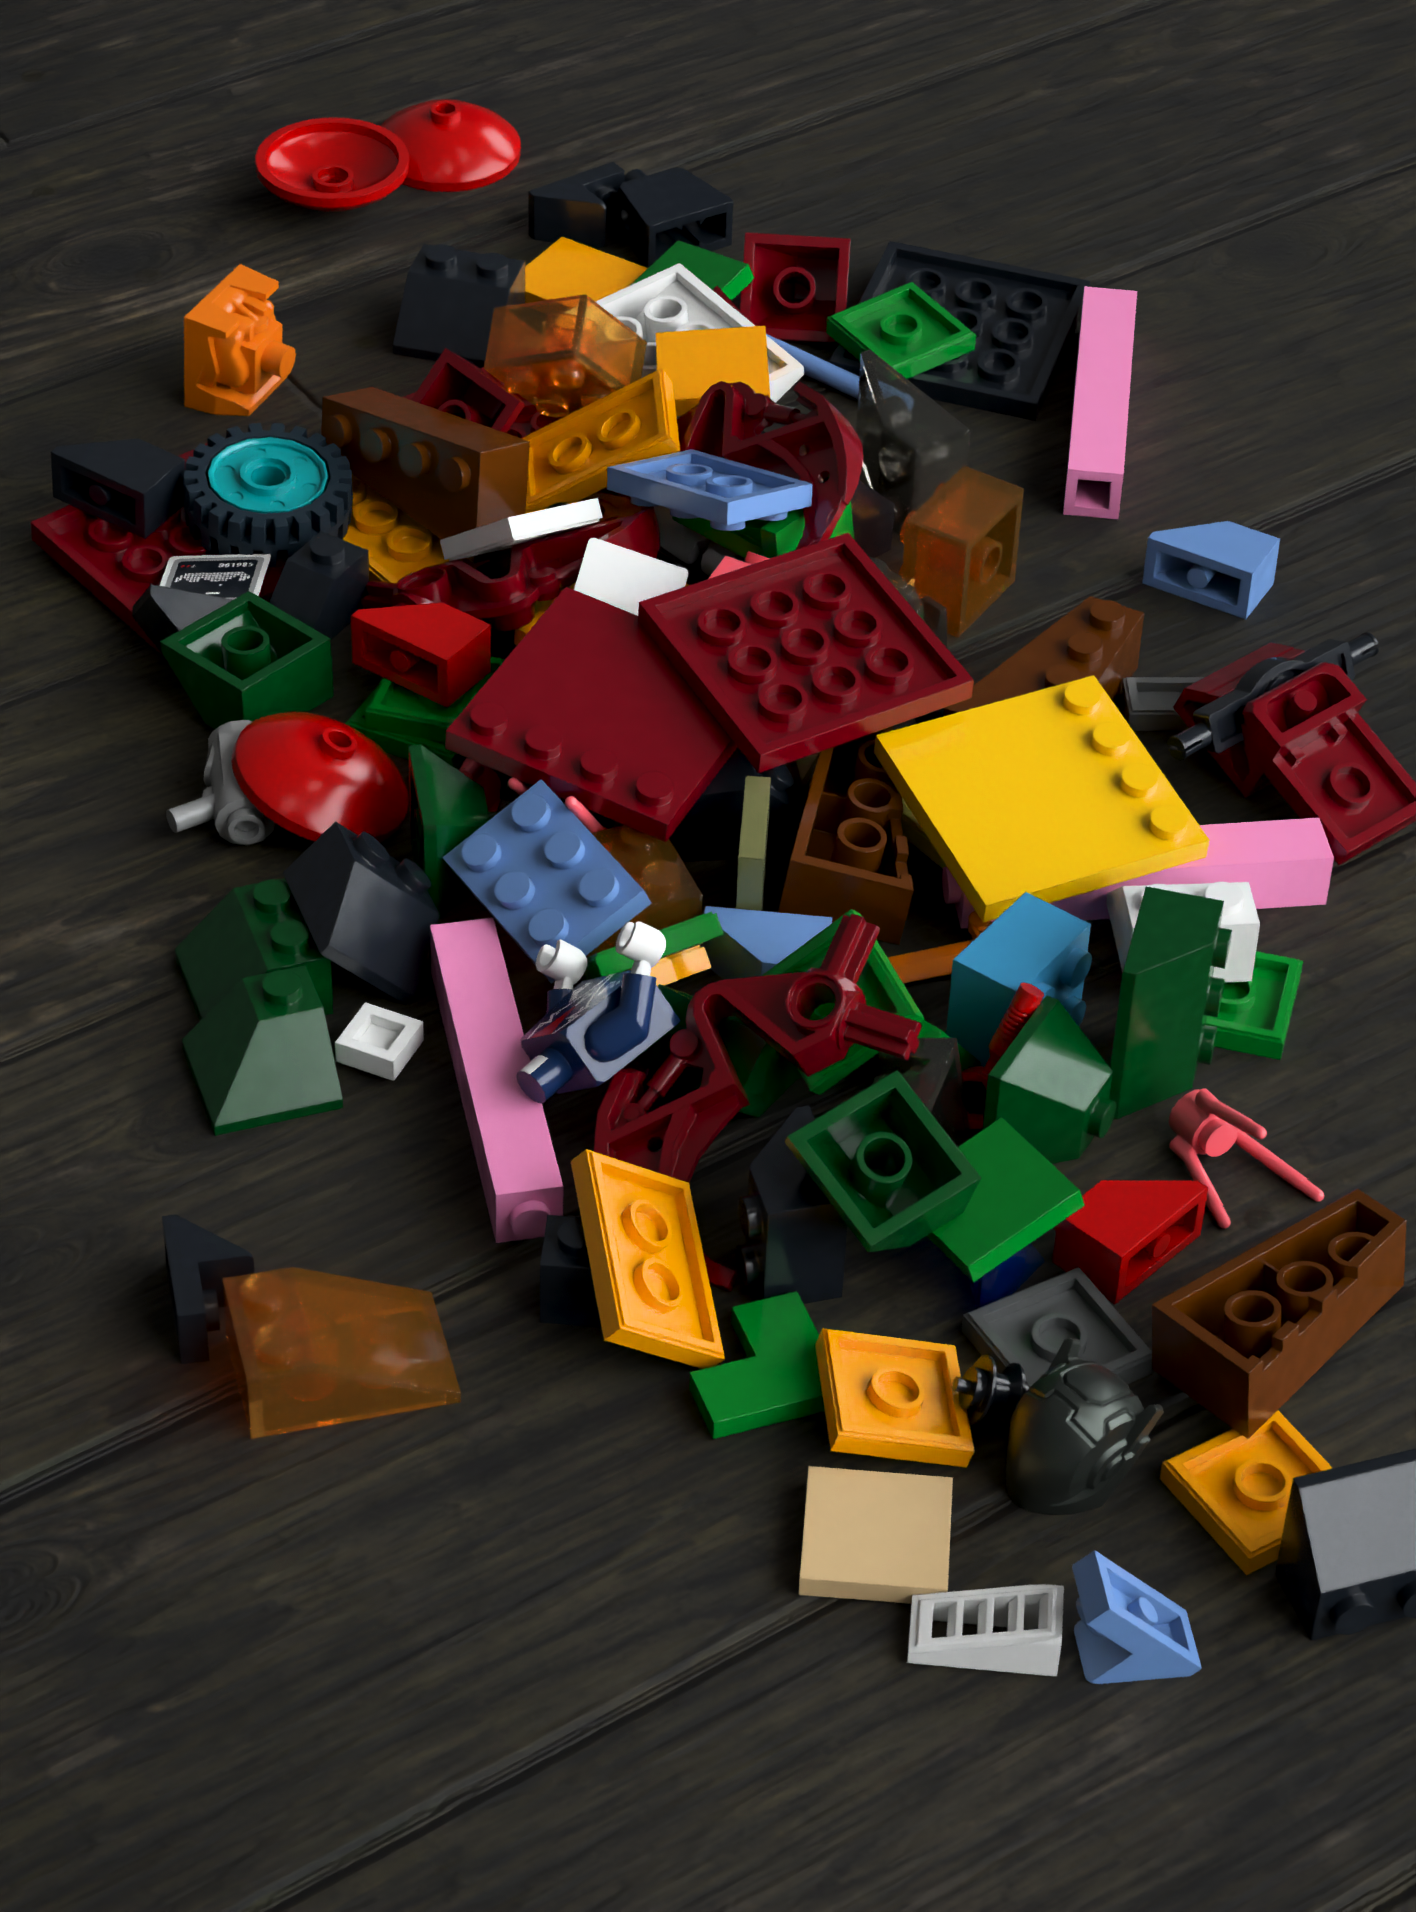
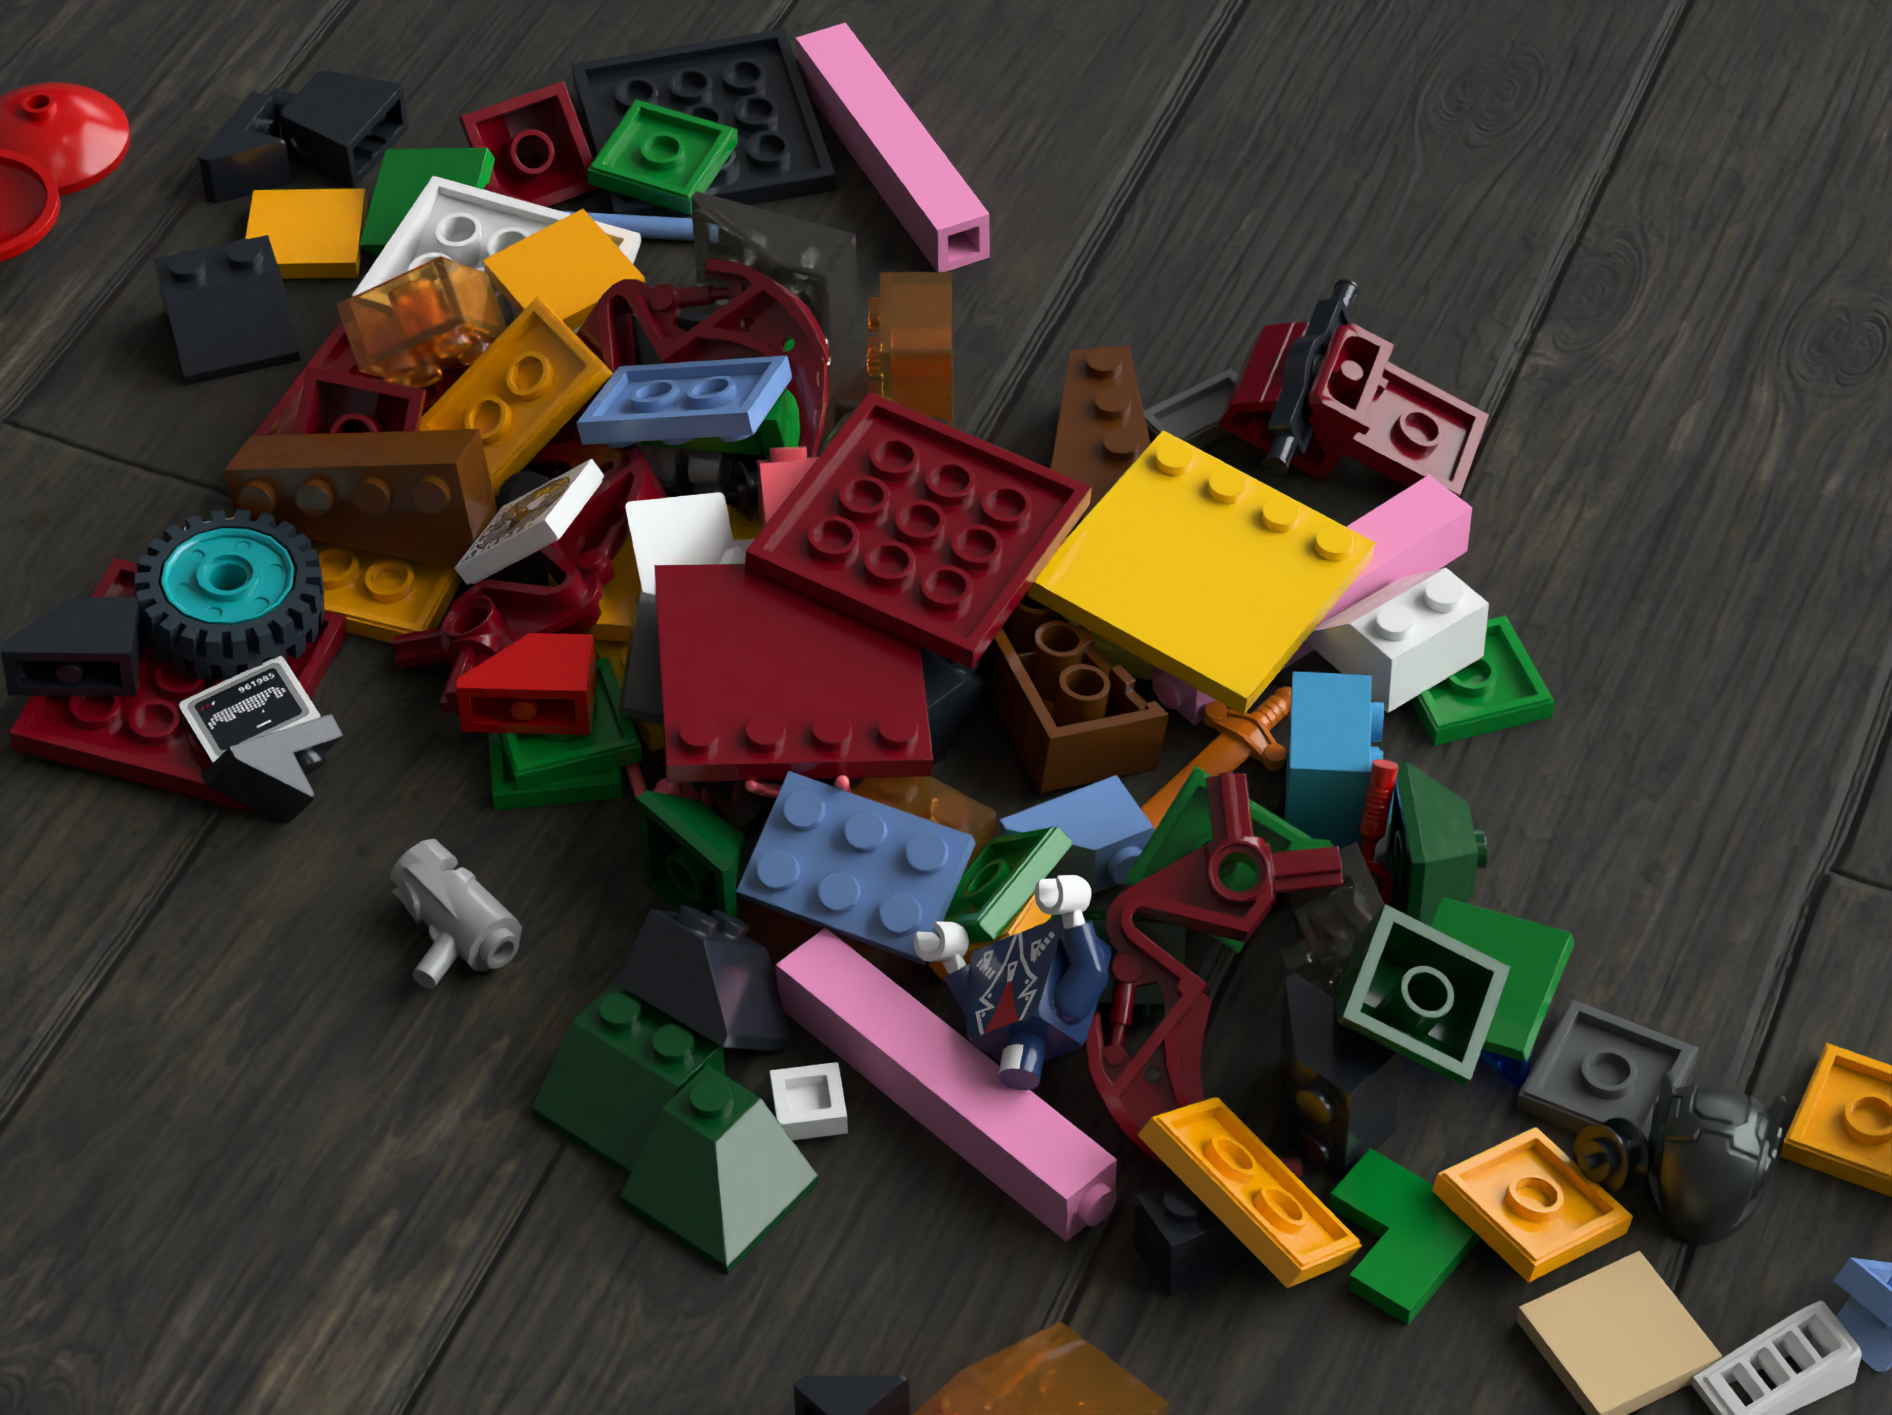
camera: 30 degrees left, 5 degrees up
dark green slope [160,591,334,729] -> none
orange brick [184,264,296,416] -> none
red dish [231,712,409,843] -> none
black slope [269,531,369,641] -> none
olive tile [736,776,771,911] -> none
red slope [1052,1180,1208,1304] -> none
dark green slope [1109,886,1232,1120] -> none
medium blue slope [1142,521,1280,619] -> none
reddish brown wedge [1152,1189,1406,1439] -> none
coral plant [1169,1088,1324,1229] -> none

